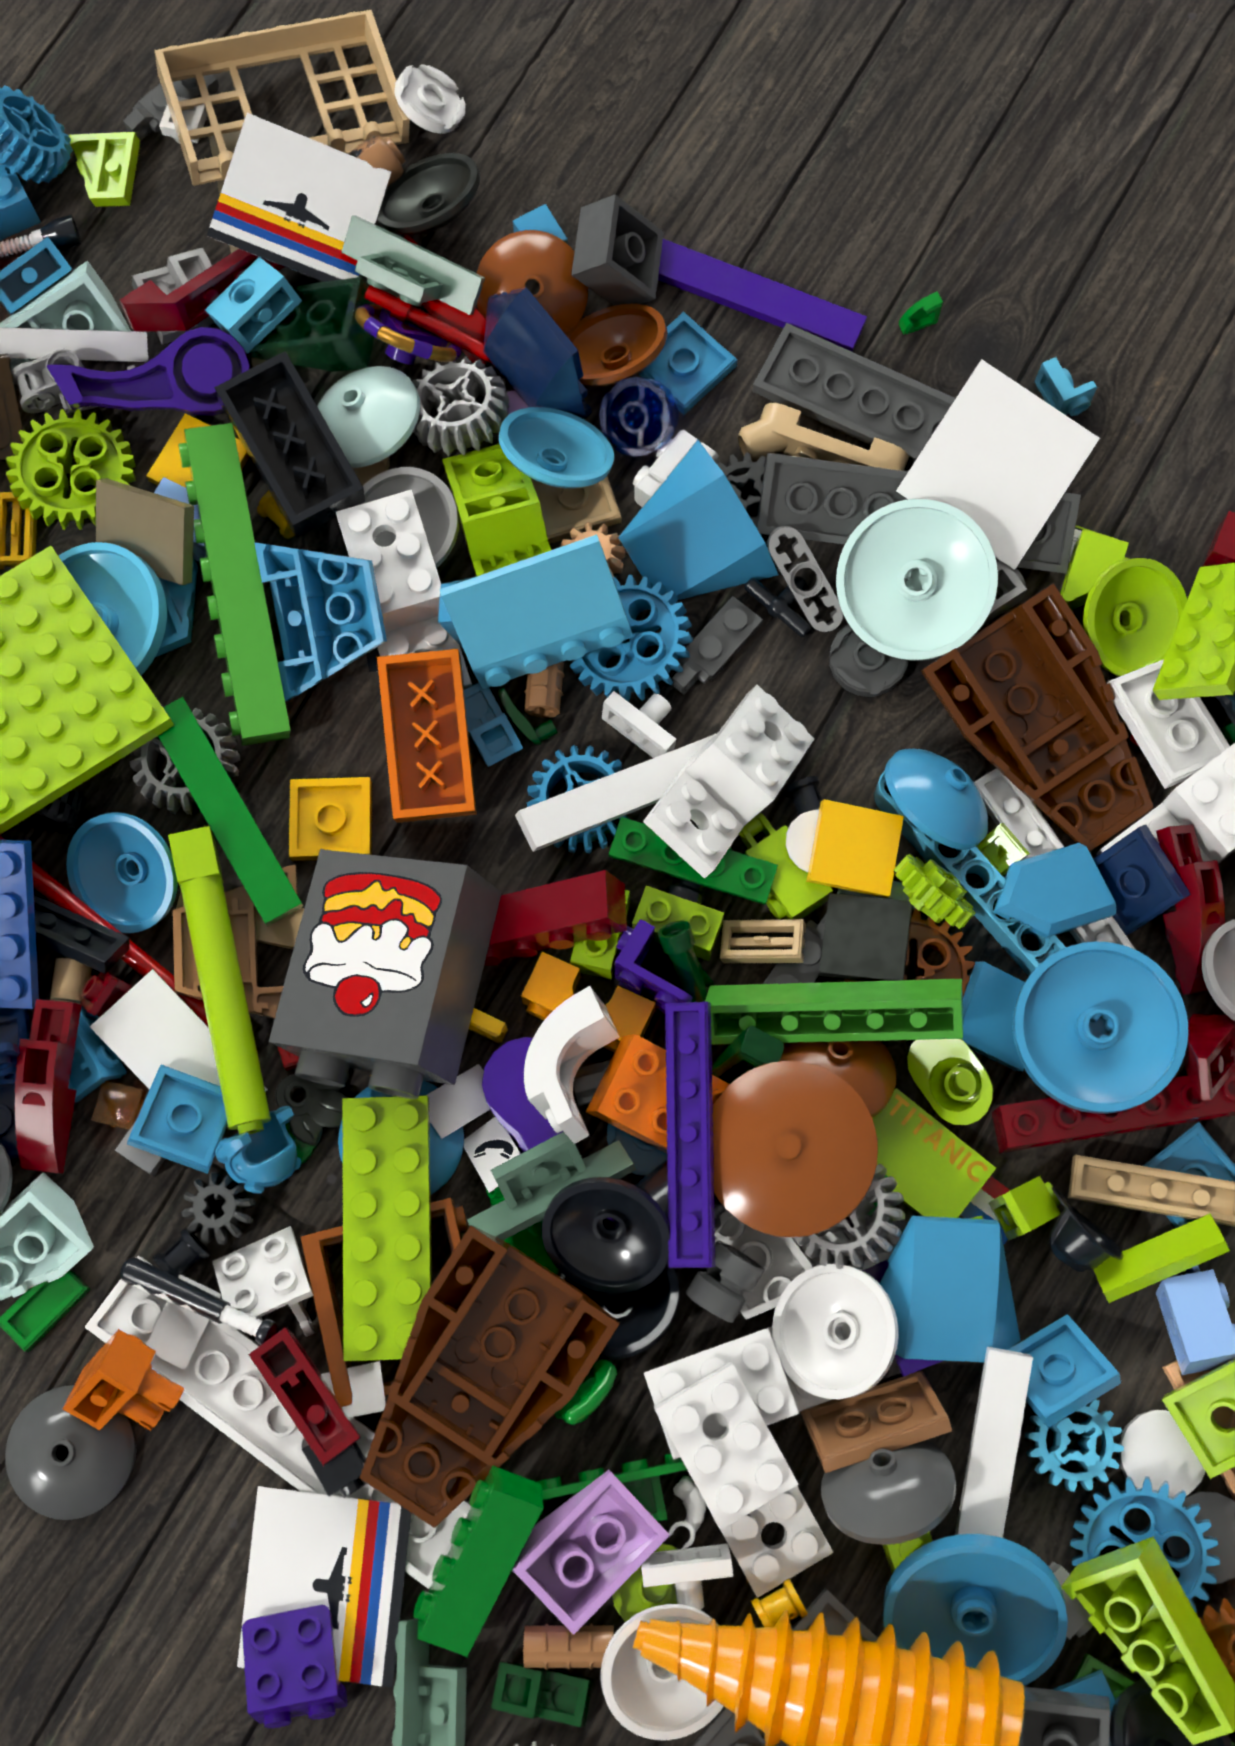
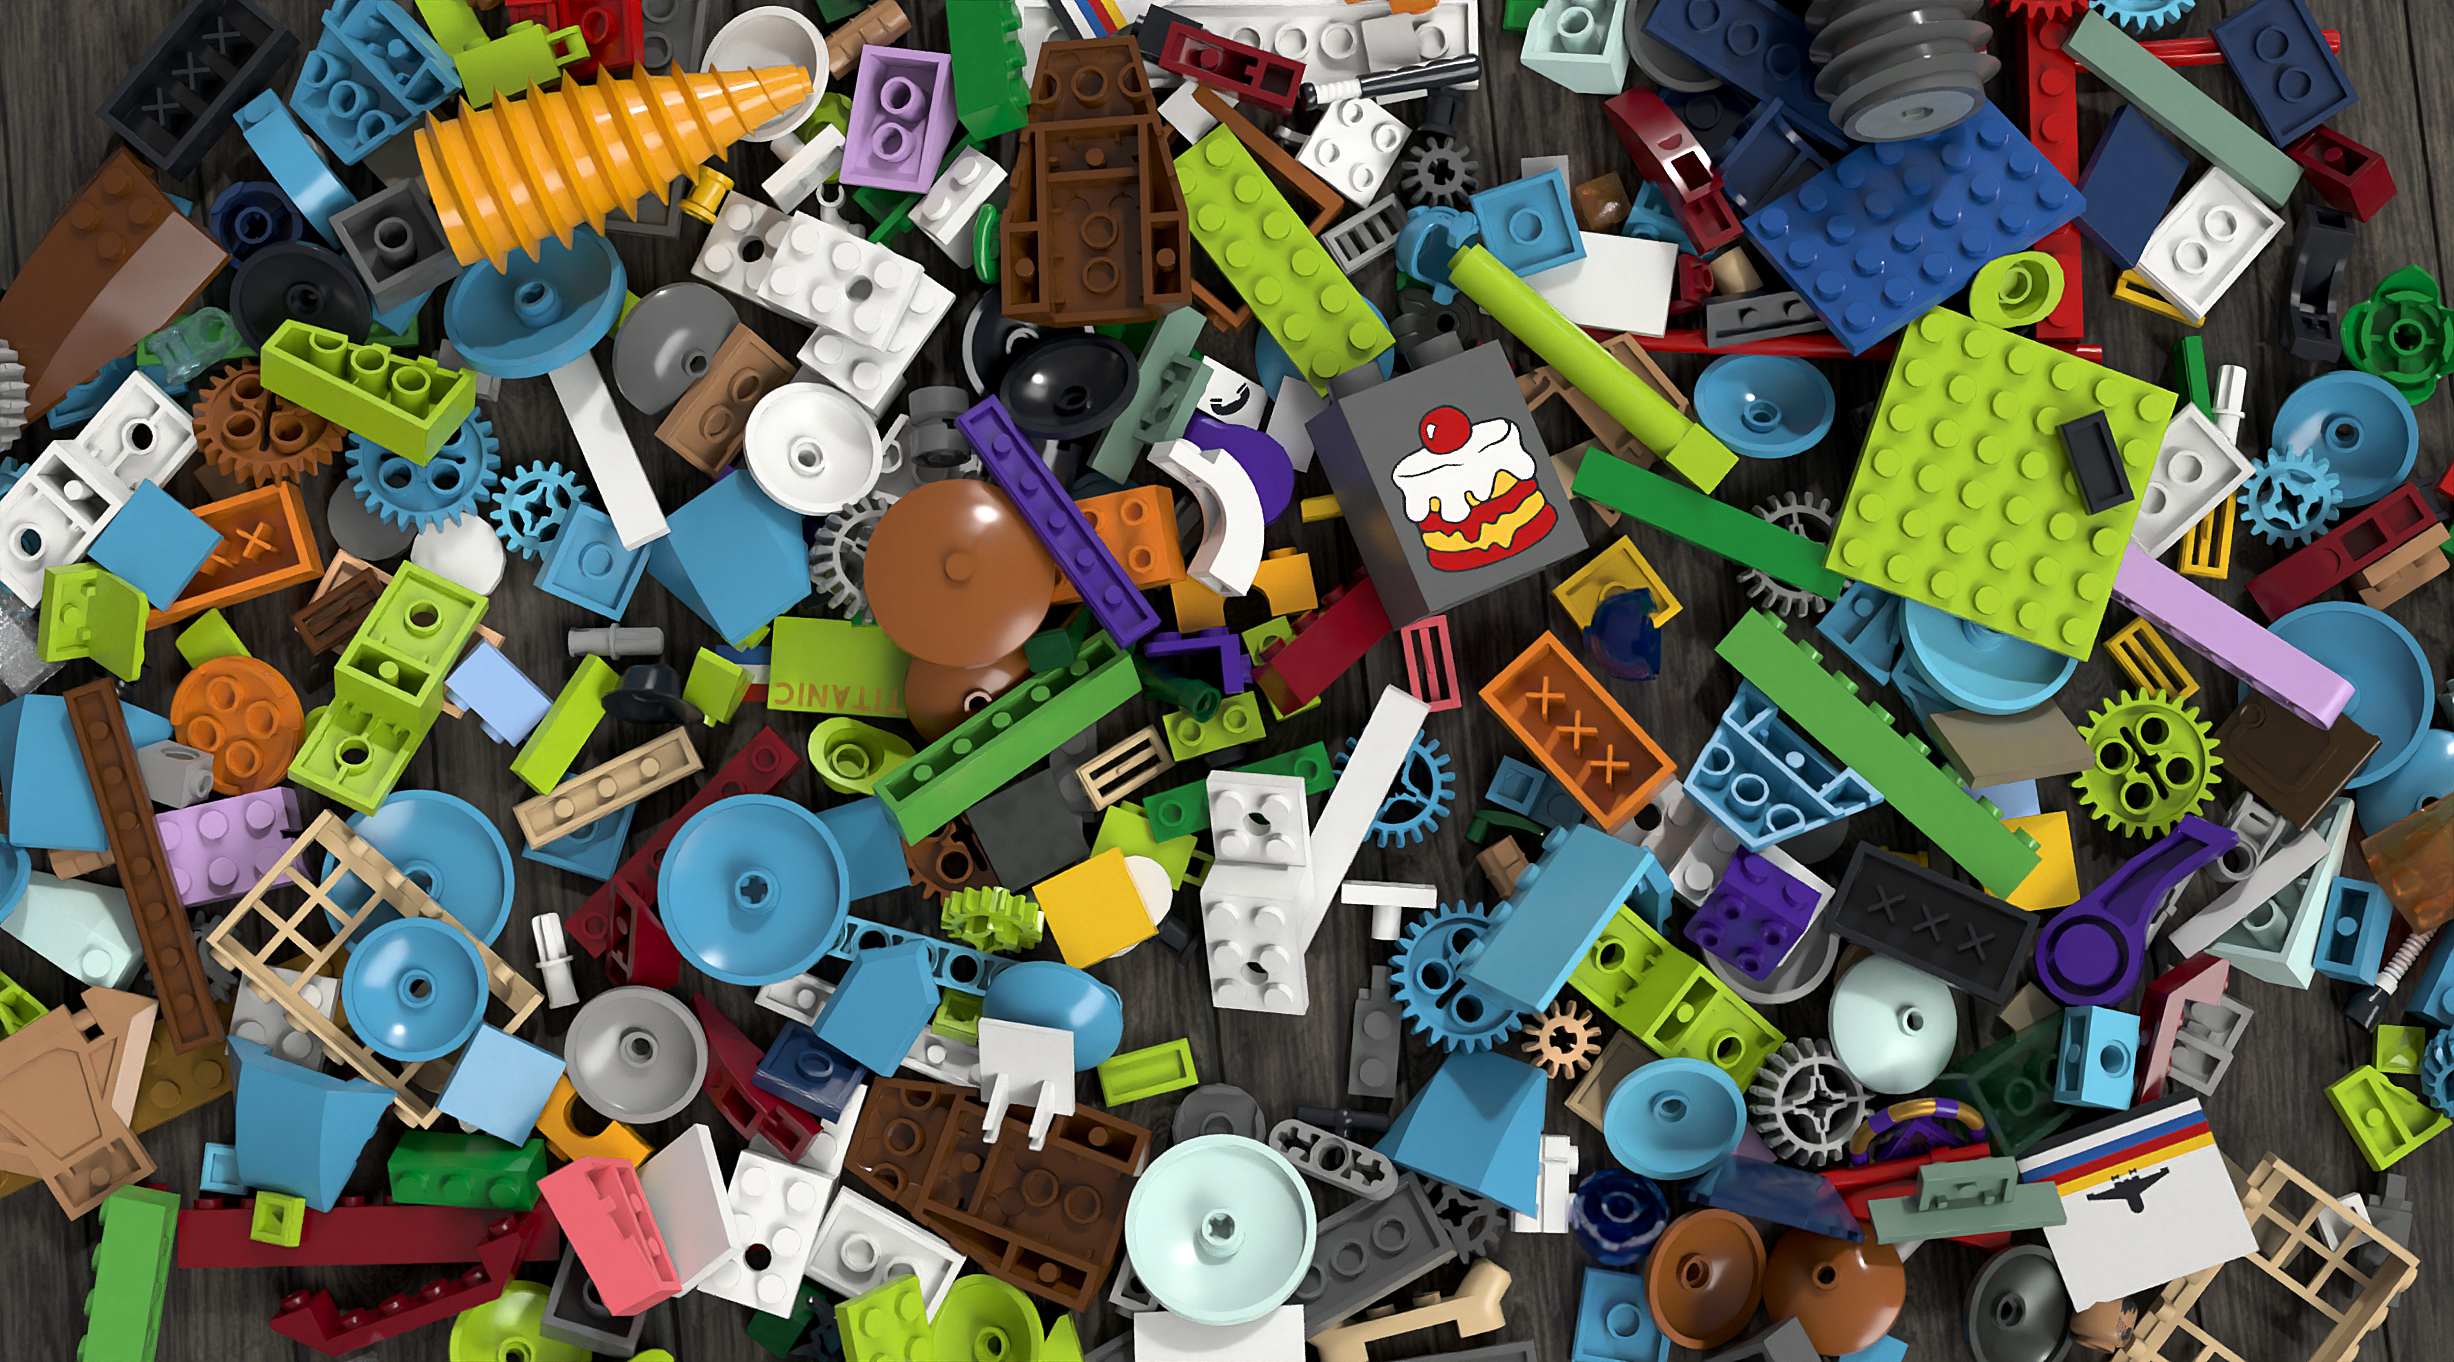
camera: 140 degrees right, 10 degrees up
none -> light grey axle [568,623,664,660]
none -> white bracket [908,145,1010,269]
none -> white plate [978,1017,1075,1151]
none -> lime tile [1097,1037,1198,1107]
none -> light grey slope [1317,193,1410,278]
none -> coral tile [1400,615,1462,713]
none -> clear blue cylinder [1583,587,1663,682]
none -> dark purple bracket [1684,843,1822,981]
none -> dark azure wing [1813,580,1901,687]
none -> lime tile [2371,1025,2425,1075]

